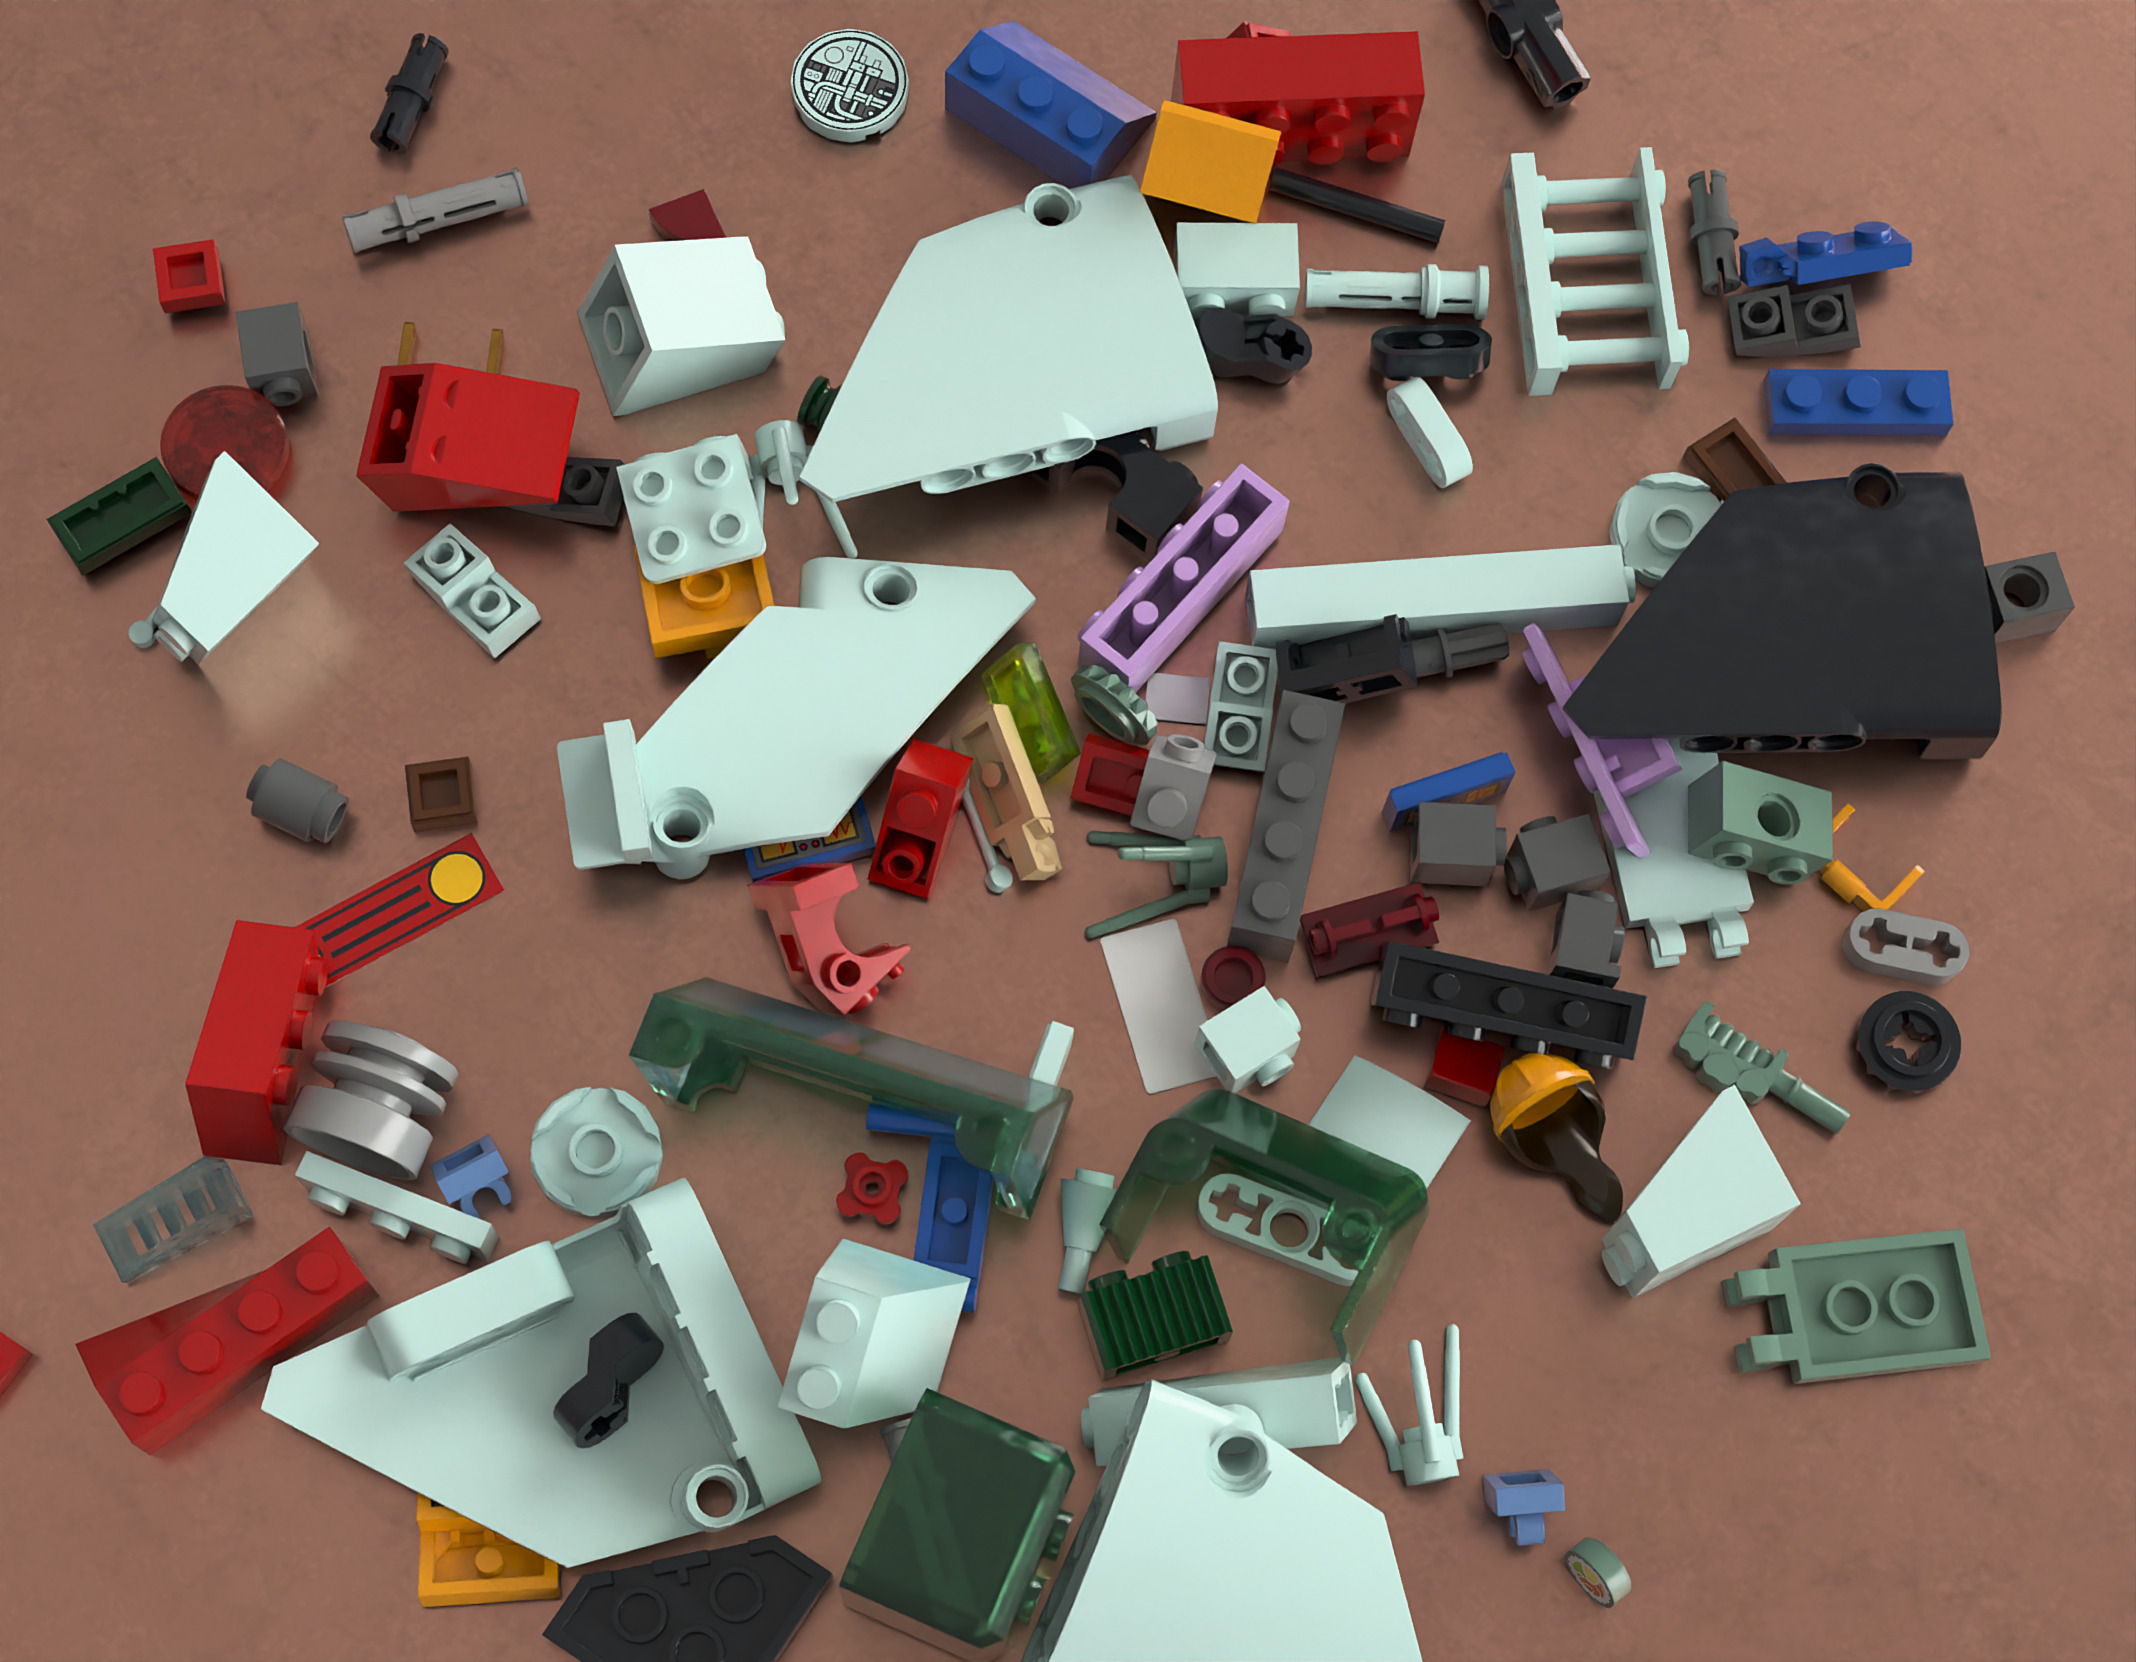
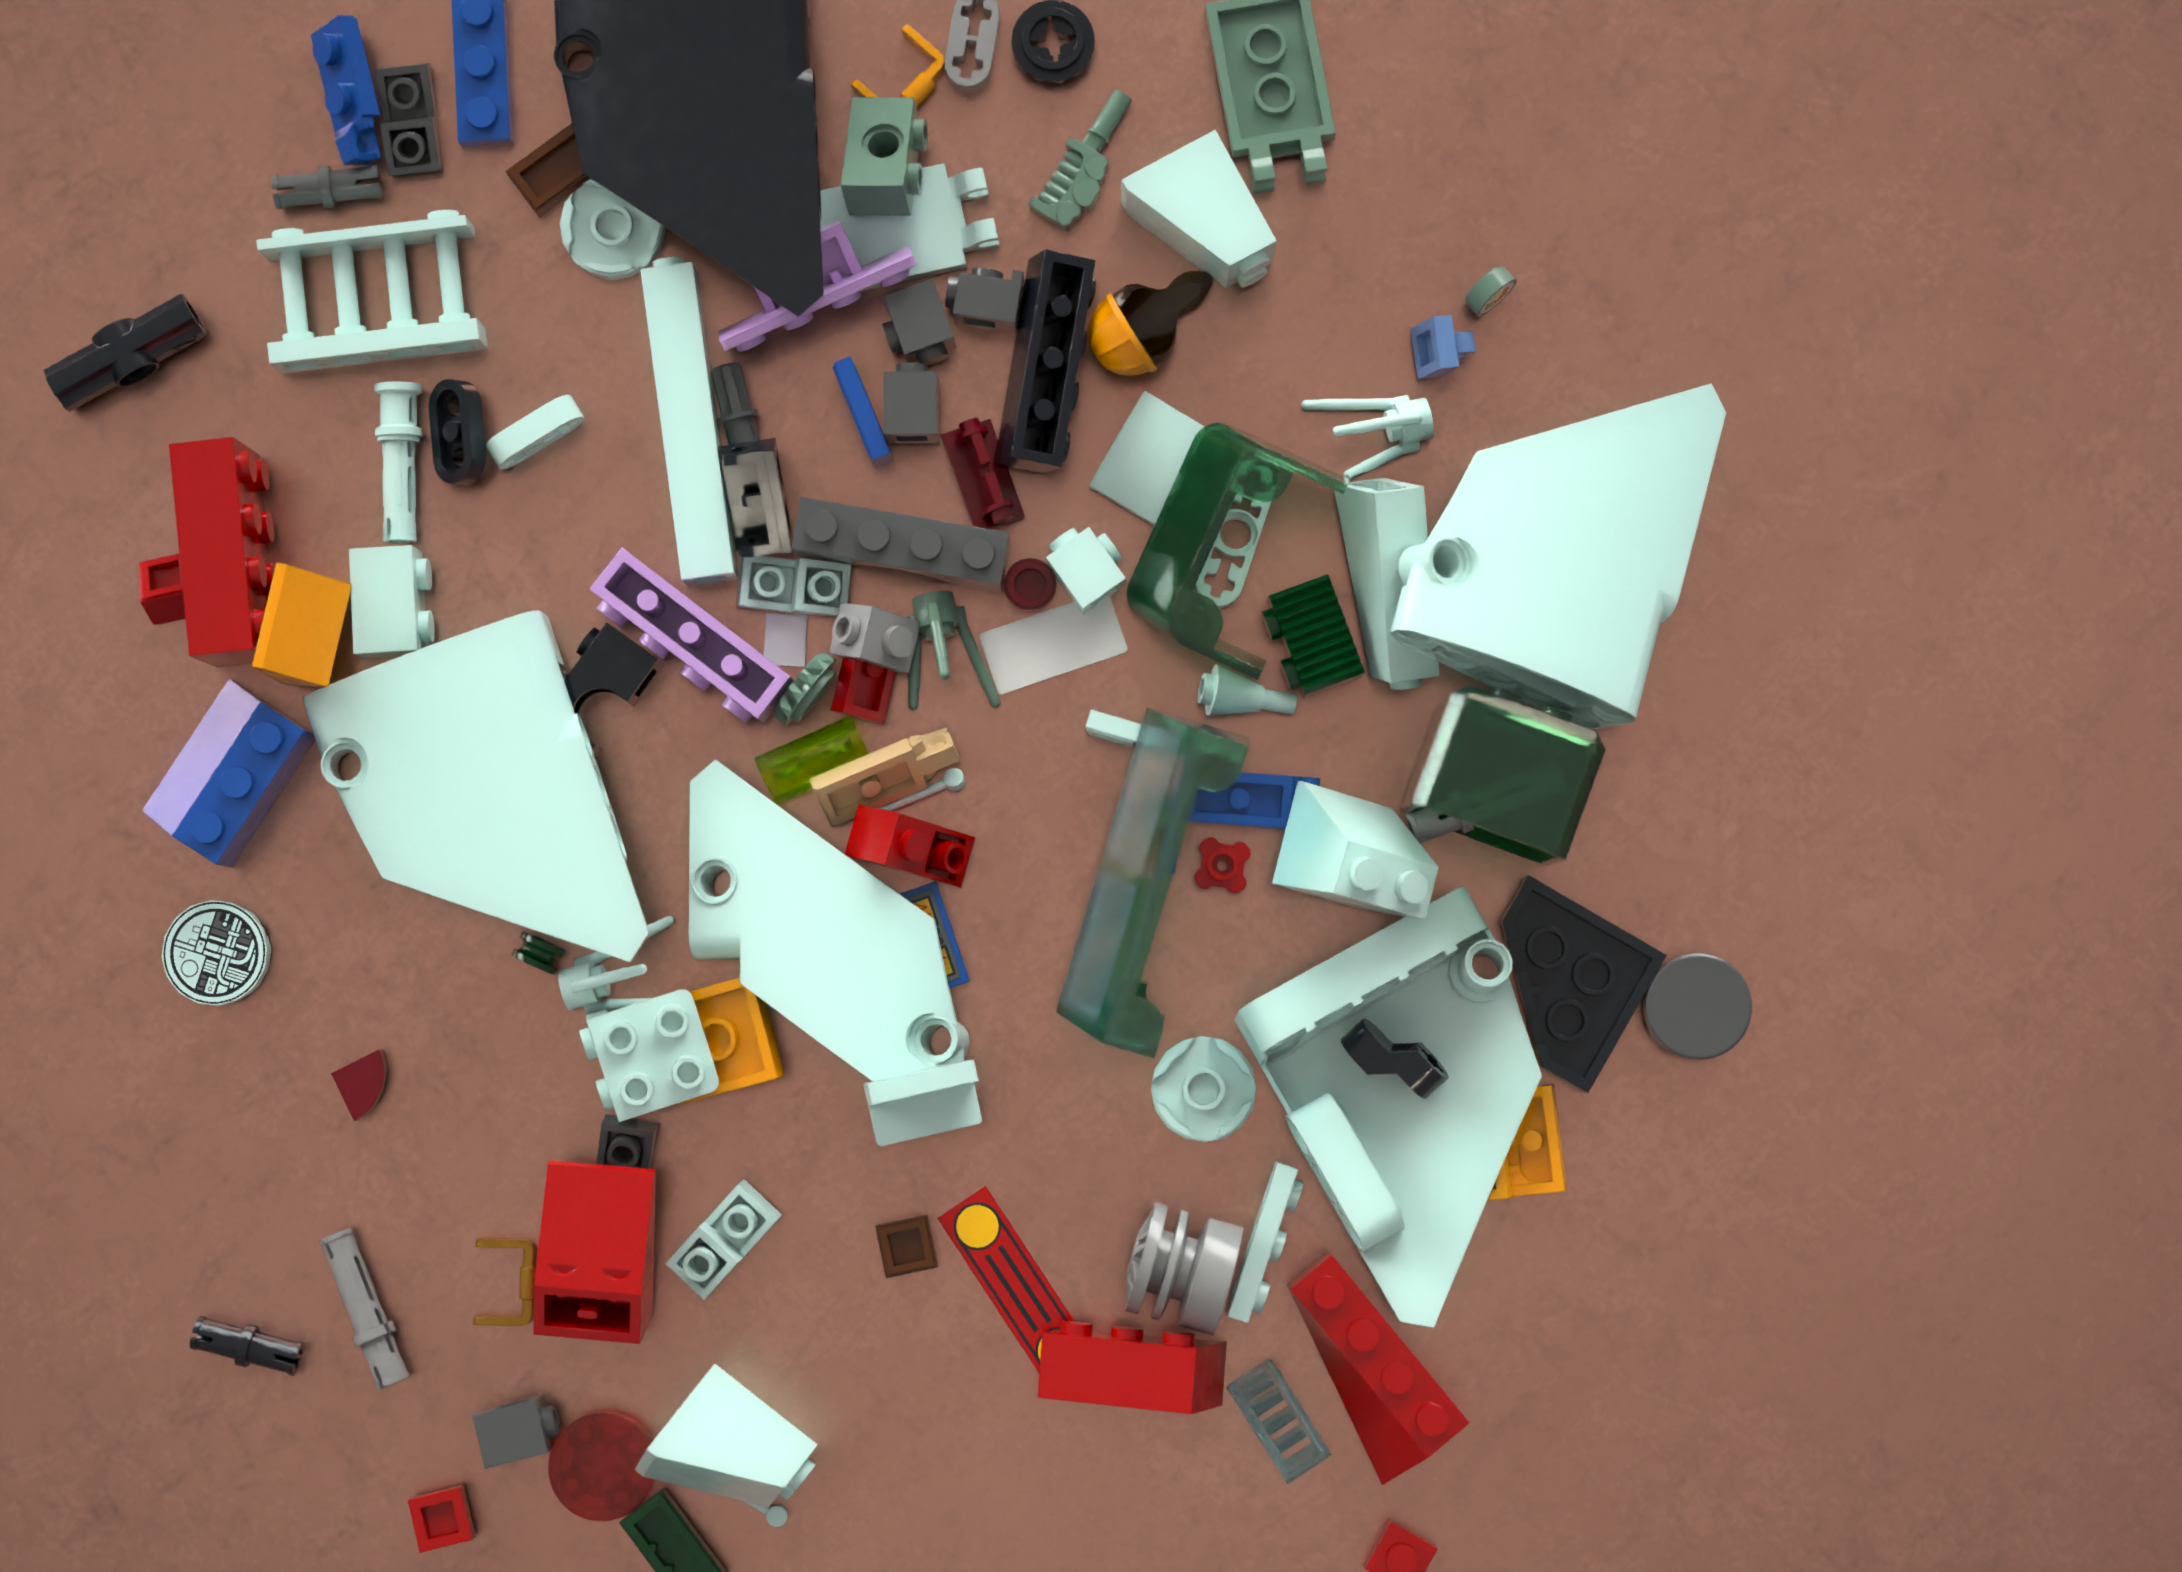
camera: 85 degrees left, 15 degrees up
dark grey brick [246,758,349,843] -> none
medium blue tile [430,1134,511,1219] -> none
light aqua slope [577,236,786,416] -> none
tile [747,863,911,1015] -> none
black piece [1194,307,1312,384] -> none
black bar [1269,167,1446,243] -> none
red slope [1424,1026,1505,1108] -> none

